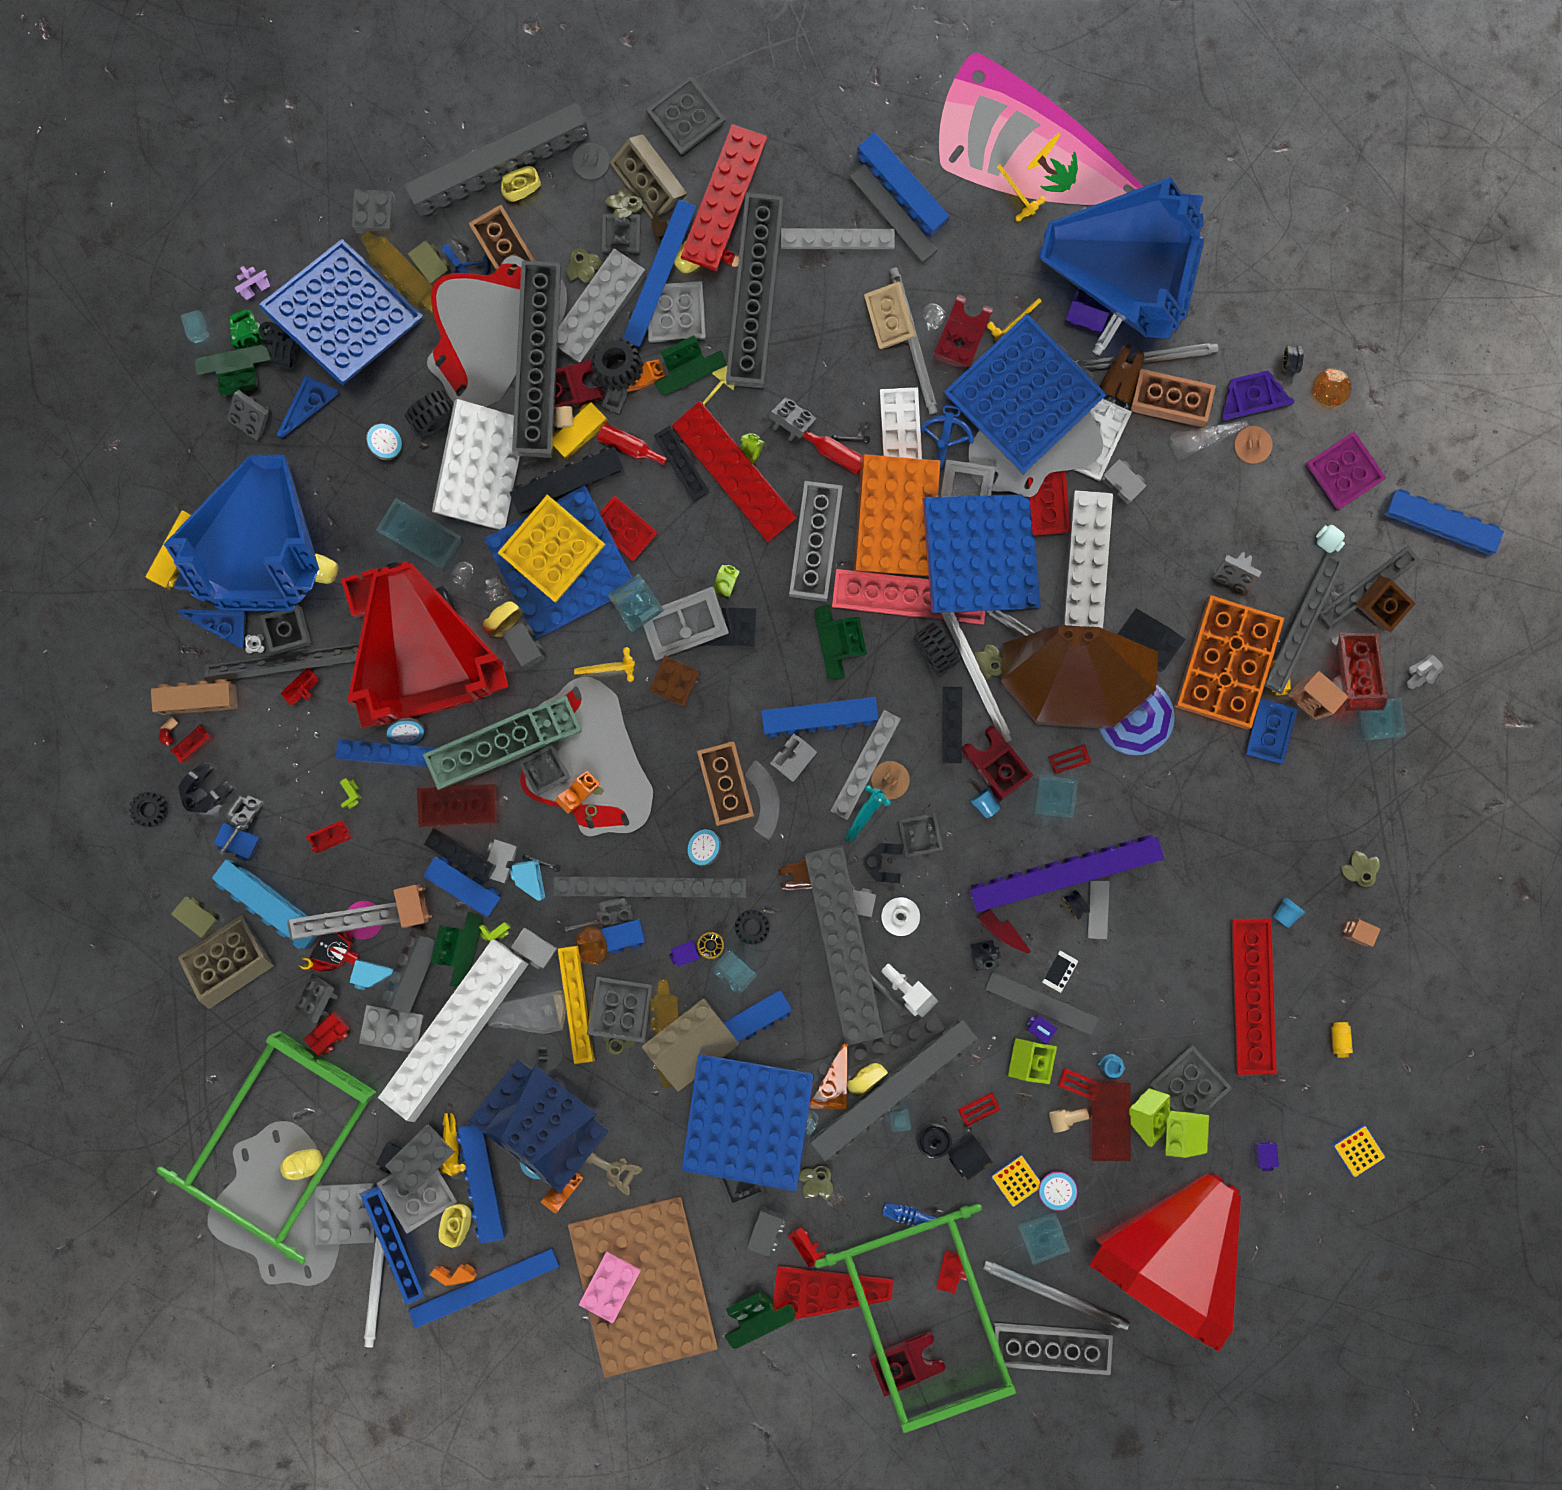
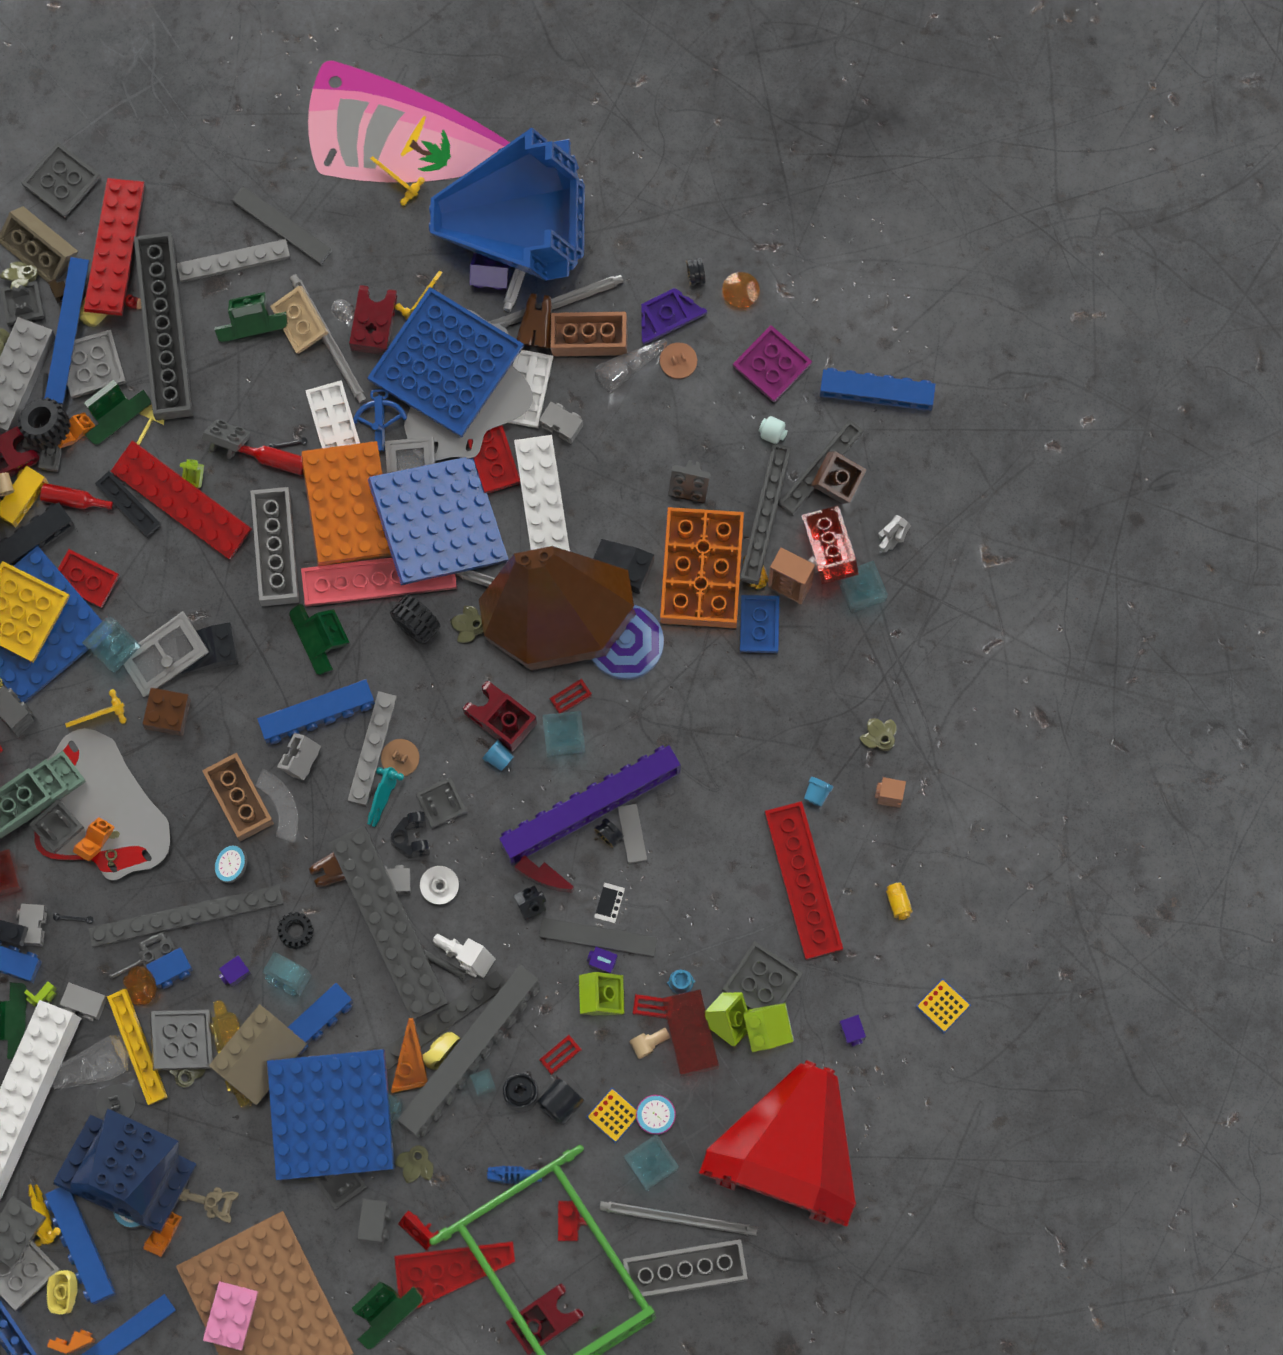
camera: 15 degrees left, 10 degrees down
medium azure slope [510,860,545,901] -> none
wheel [697,932,724,959] -> none
lime bracket [713,565,740,598] -> none
blue brick [857,132,950,236] -> none
white piece [941,612,1012,742] -> none
black plate [942,686,962,764] -> none
none -> dark green plate [215,292,288,342]

